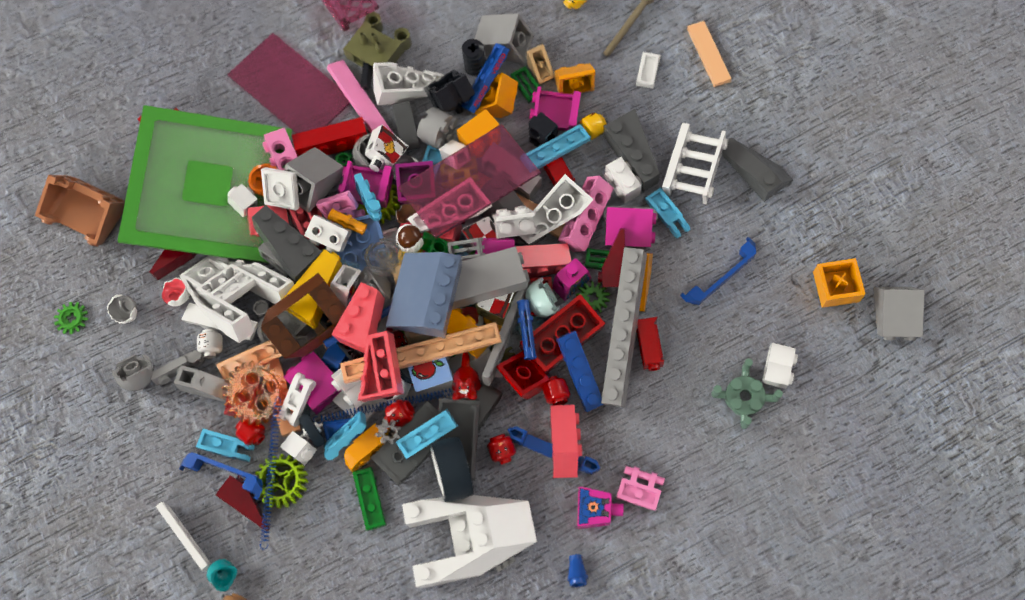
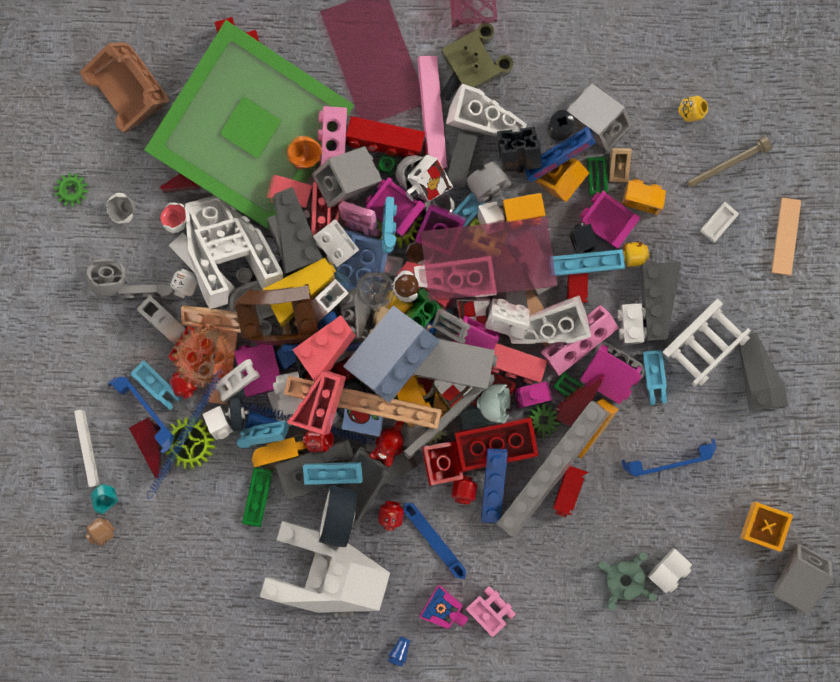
camera: 20 degrees right, 15 degrees up
white brick [228,184,258,218] -> none
white tile [261,167,299,211] -> none
light orange pin [327,208,368,235] -> none
light grey gear [375,419,401,444] -> none
blue pin [517,299,537,360] -> none
coral wedge [550,405,582,478] -> none

